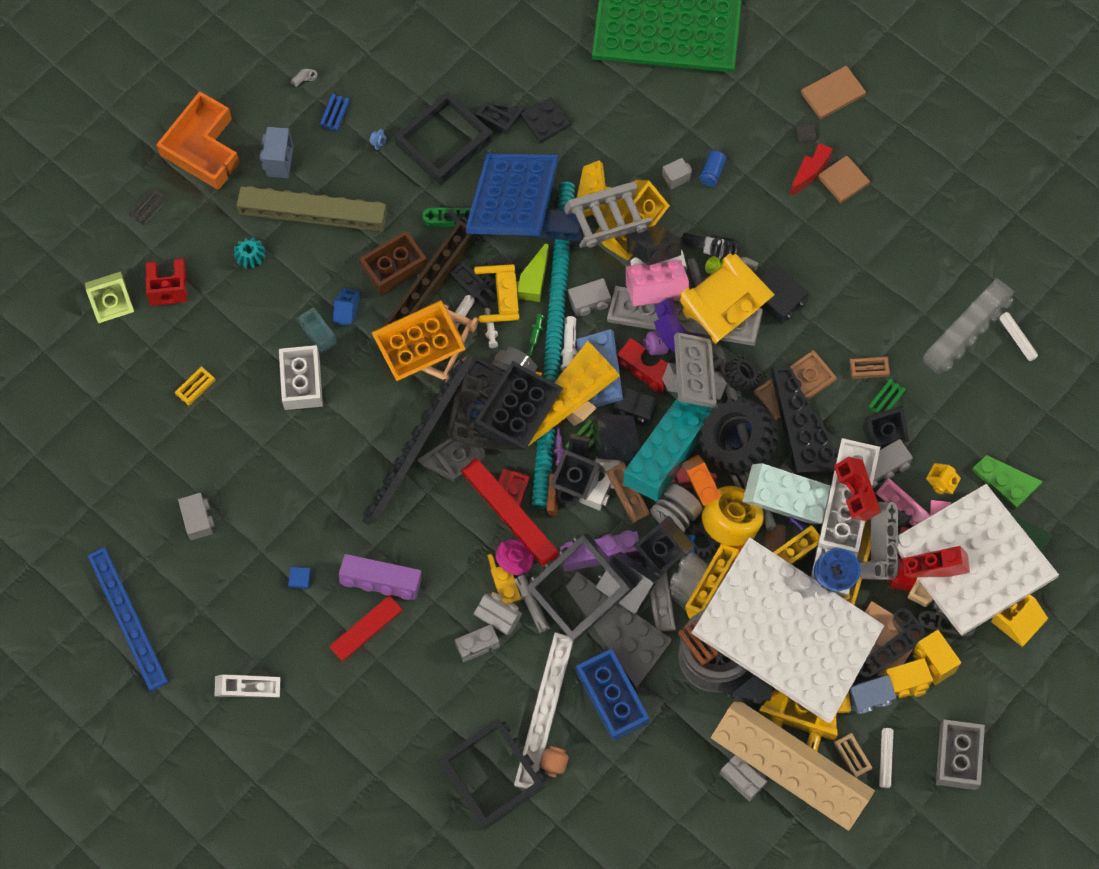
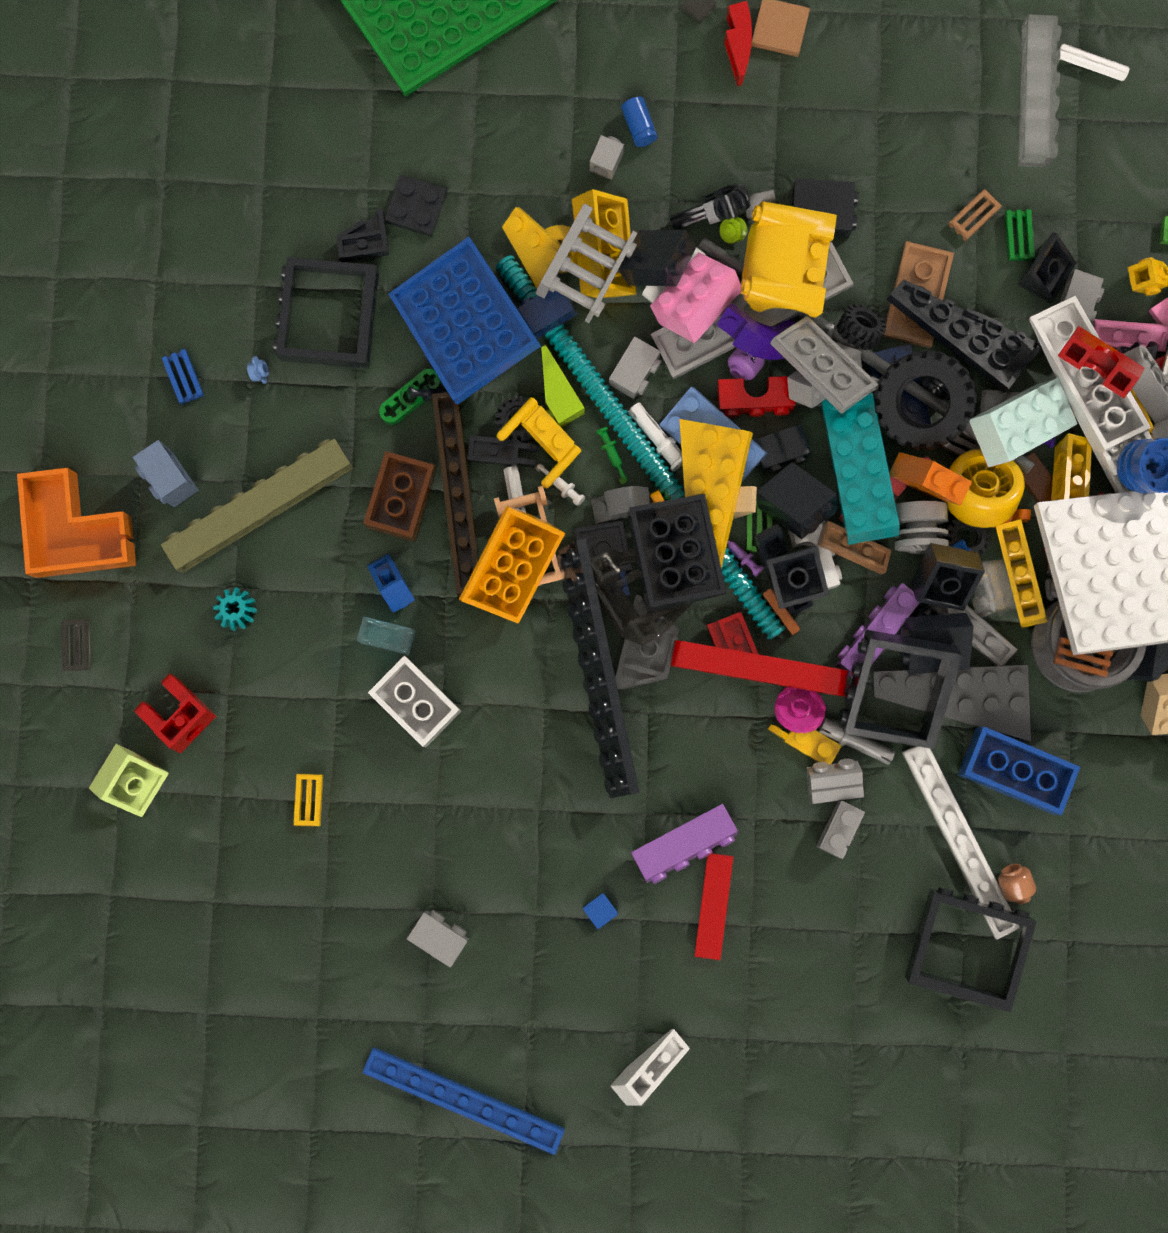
camera: 40 degrees left, 15 degrees up
light grey arm [291,69,318,87] -> none

